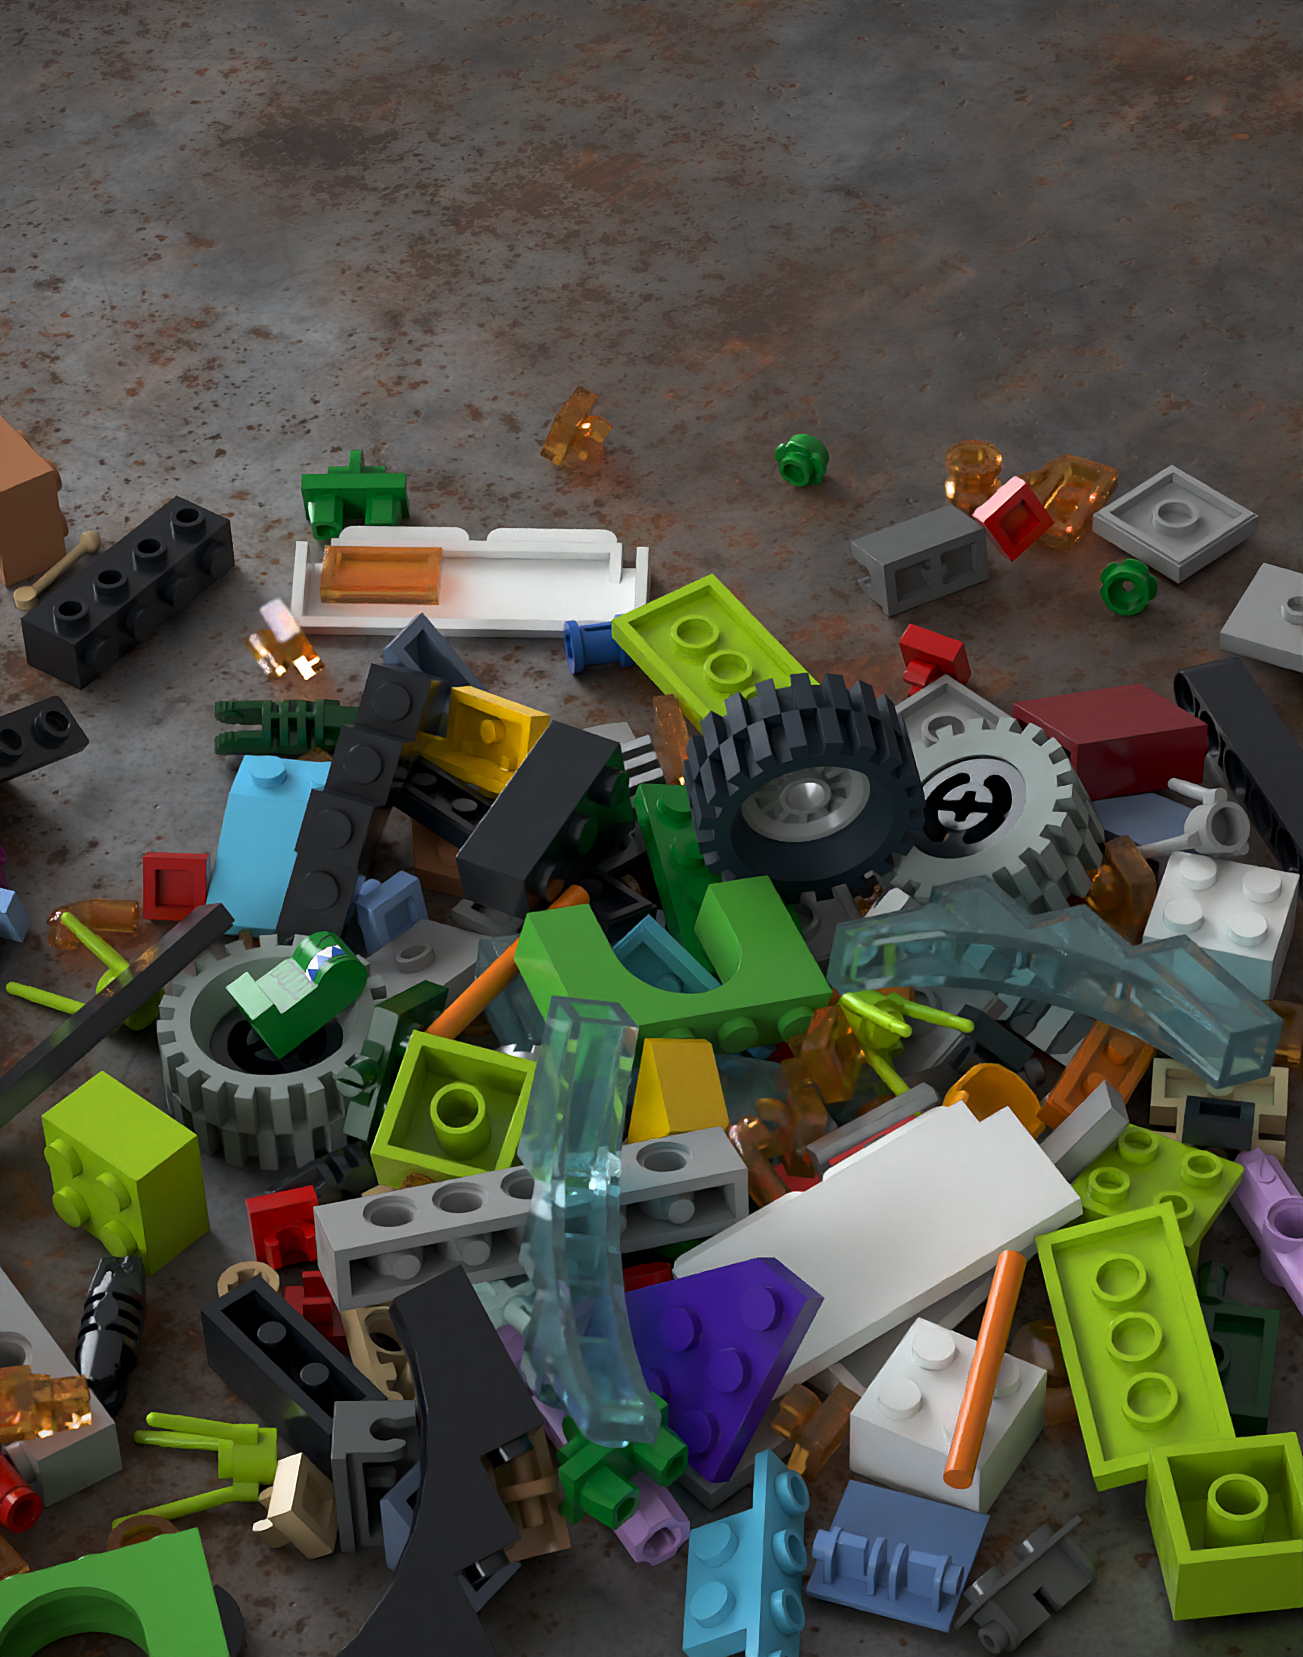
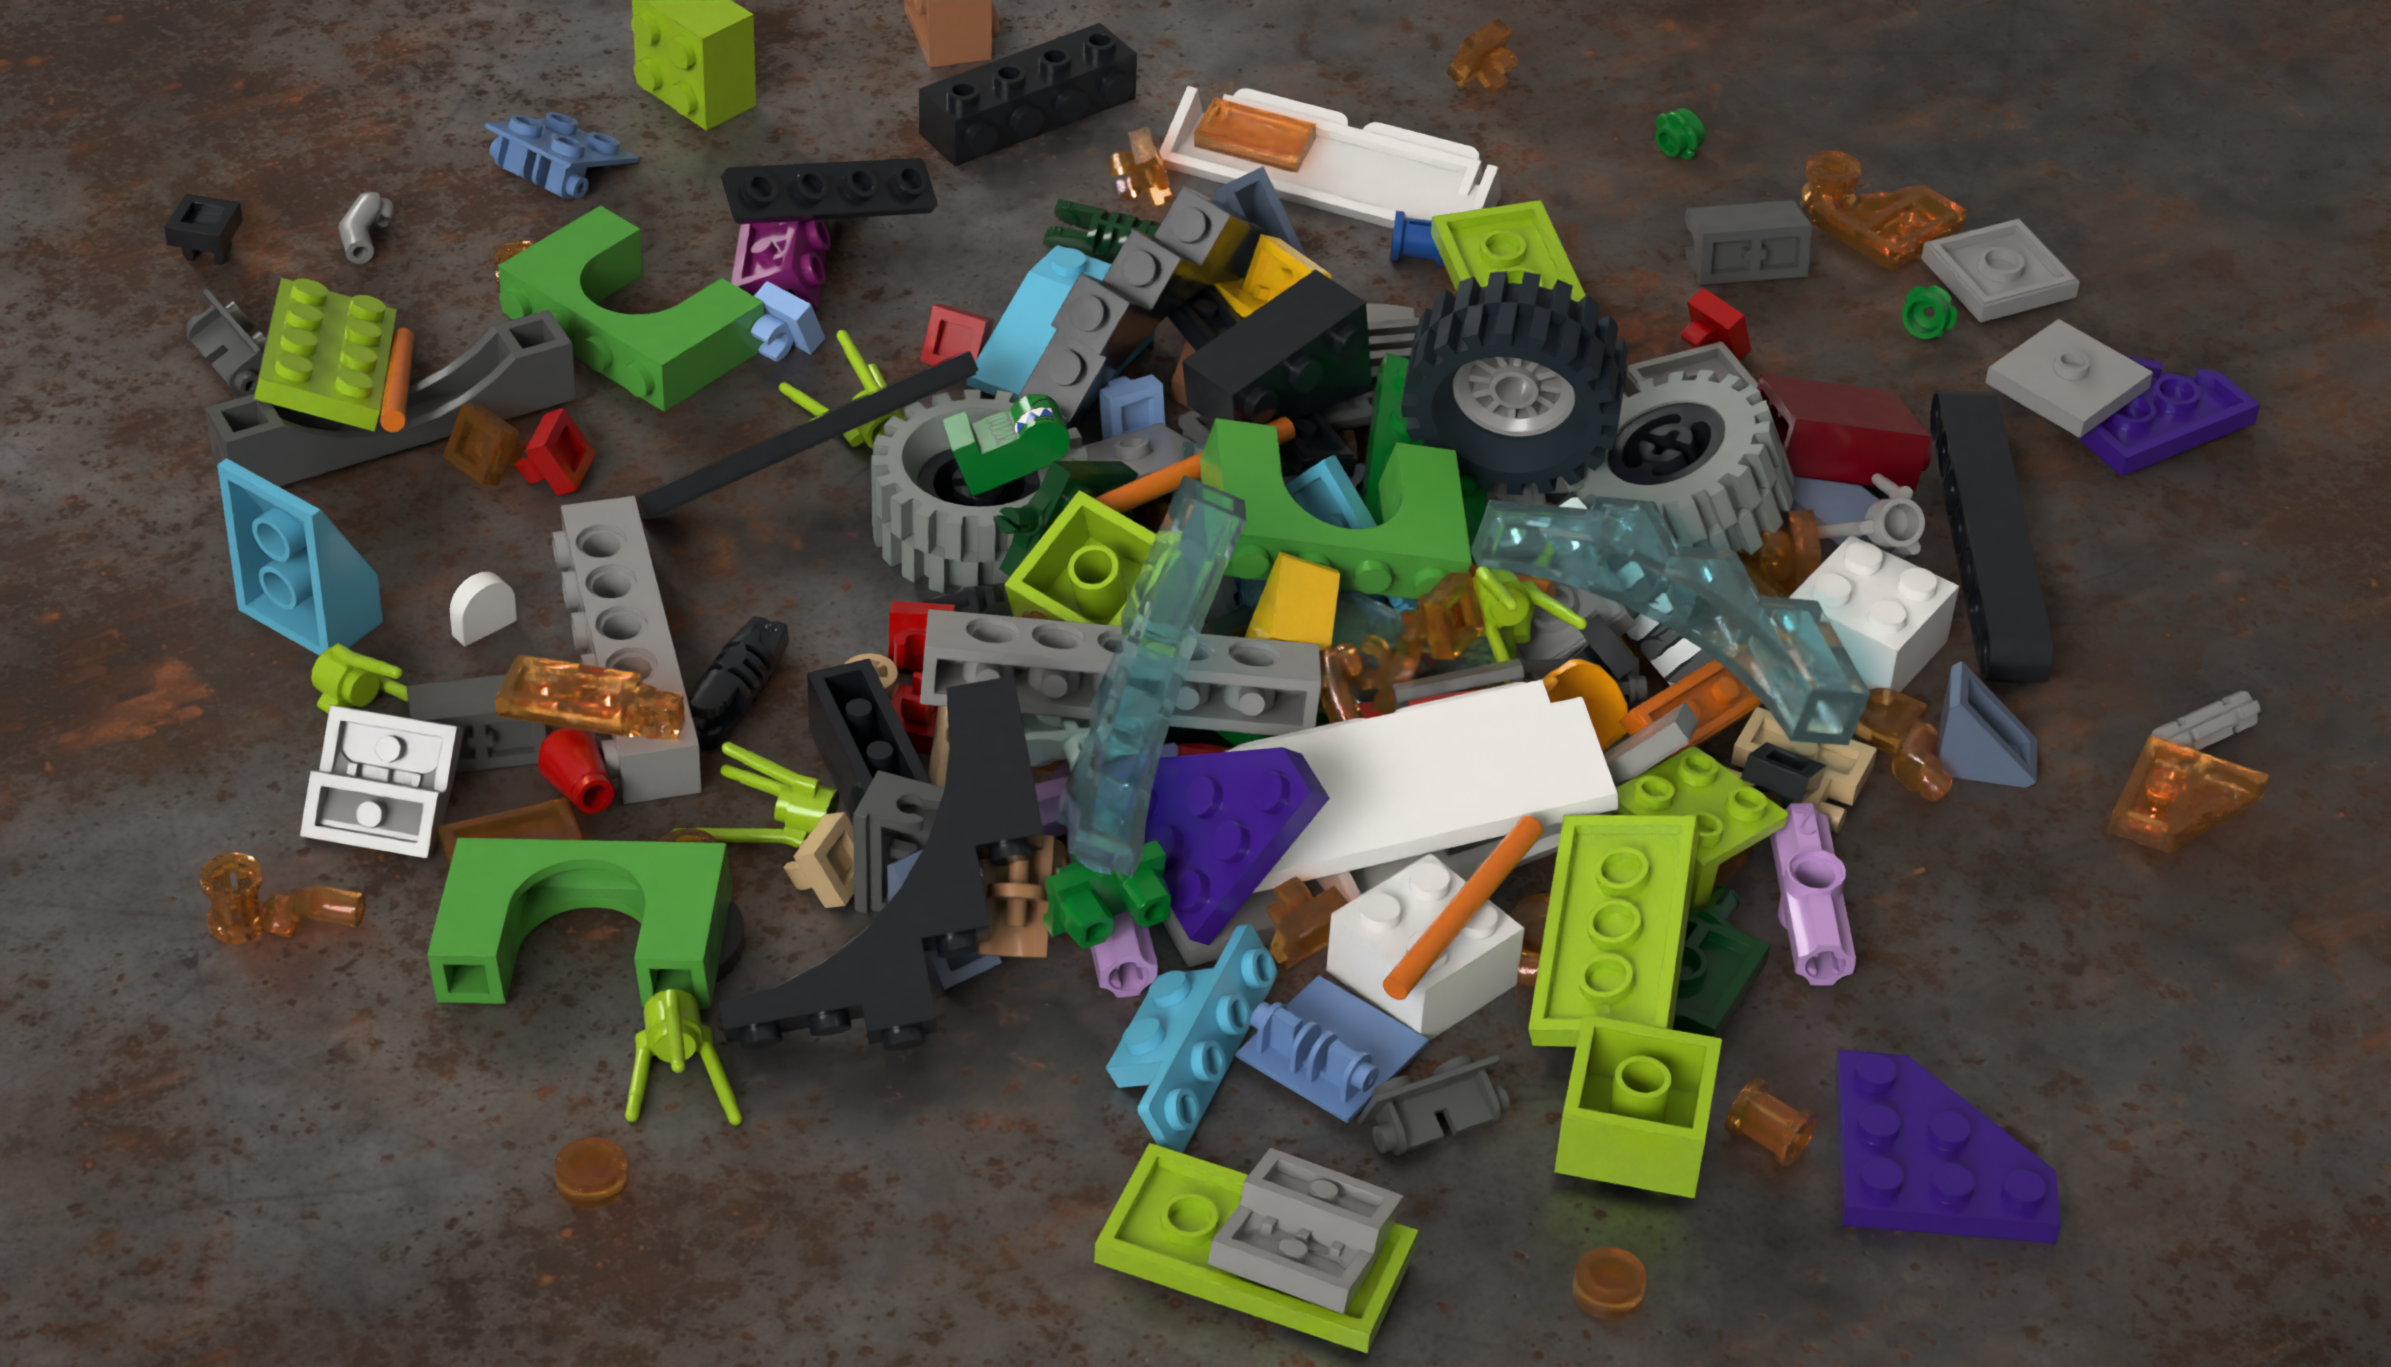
camera: 15 degrees right, 0 degrees up
tan hinge [13,531,102,610] -> none
lime brick [41,1071,210,1276] -> none
clear orange arm [46,898,139,950] -> none
green hips [301,450,410,540] -> none
red tile [972,476,1055,562] -> none

